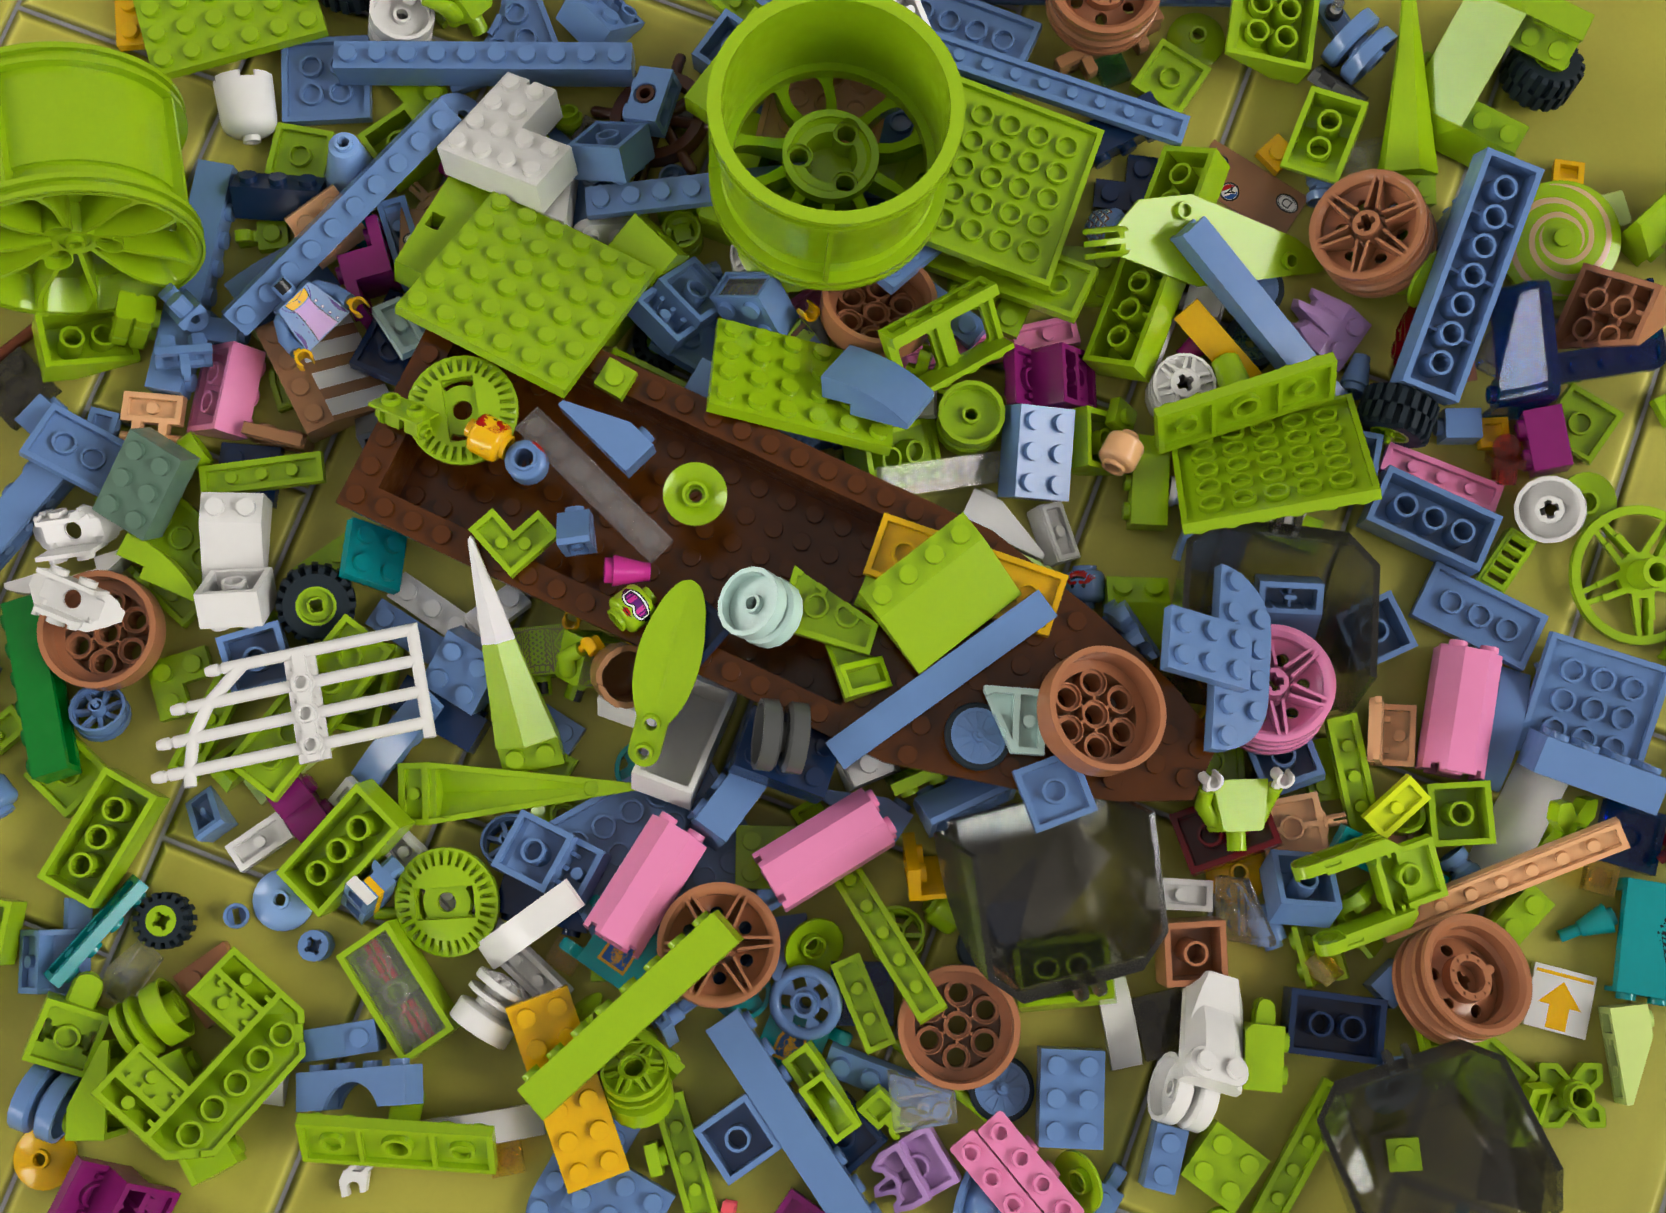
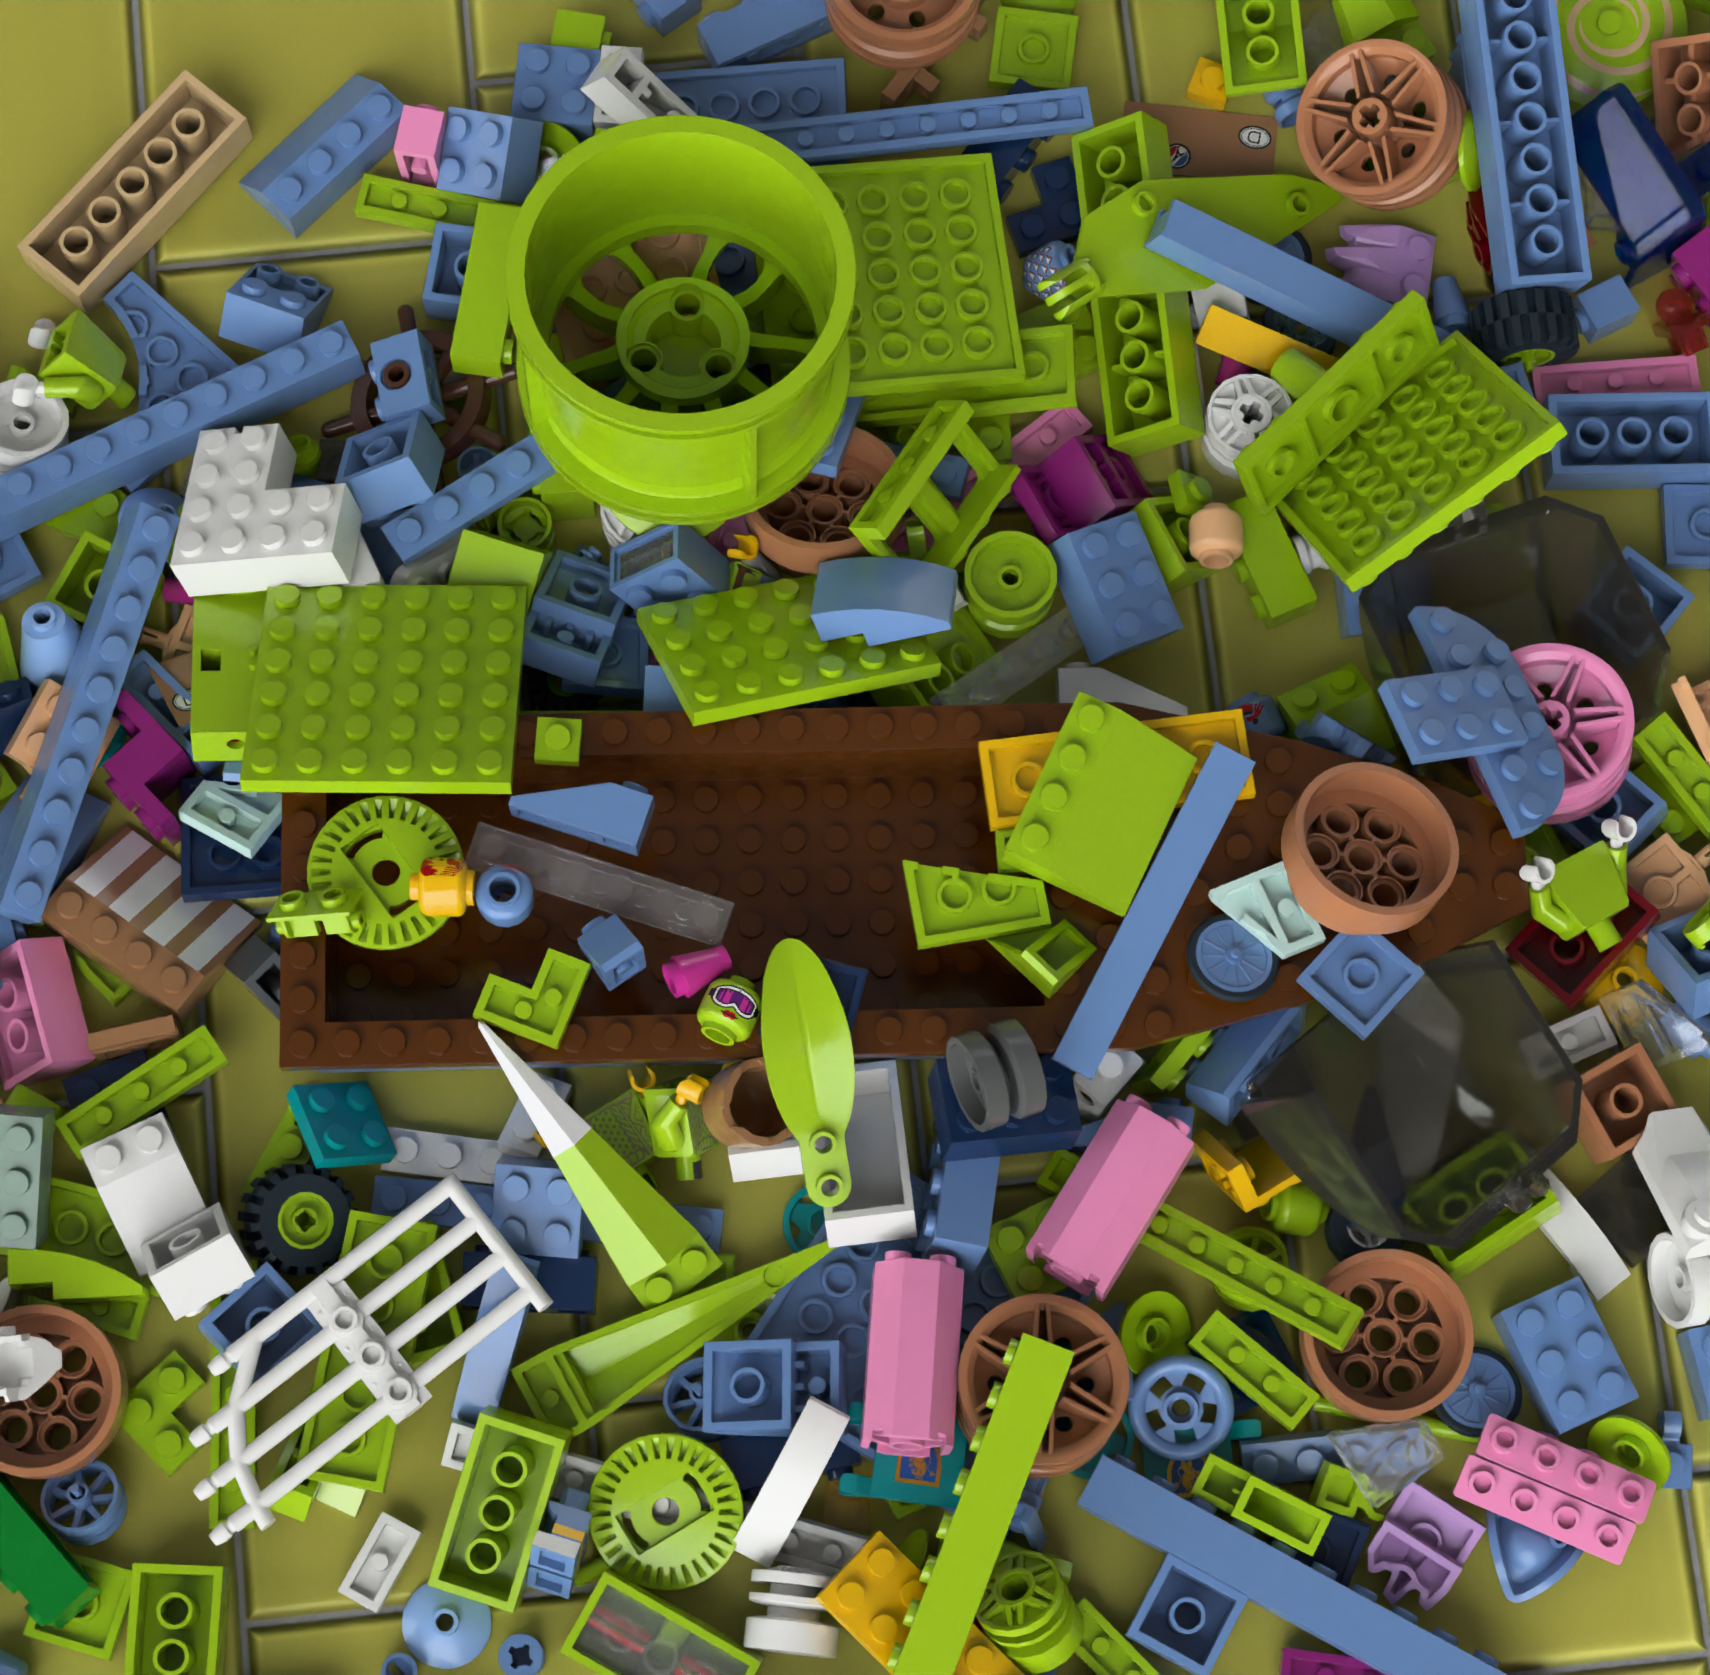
camera: 30 degrees left, 5 degrees down
medium blue slope [185,785,238,843] -> none
magenta brick [266,773,334,844] -> none
torso [271,276,370,371] -> none
lime dish [663,462,728,526] -> none
light aqua wheel [718,566,803,649] -> none
white slope [1027,502,1081,567] -> none
clear green plate [1094,53,1132,89] -> none
medium blue slope [1254,574,1325,639] -> none
yellow plate [1476,417,1511,450] -> none

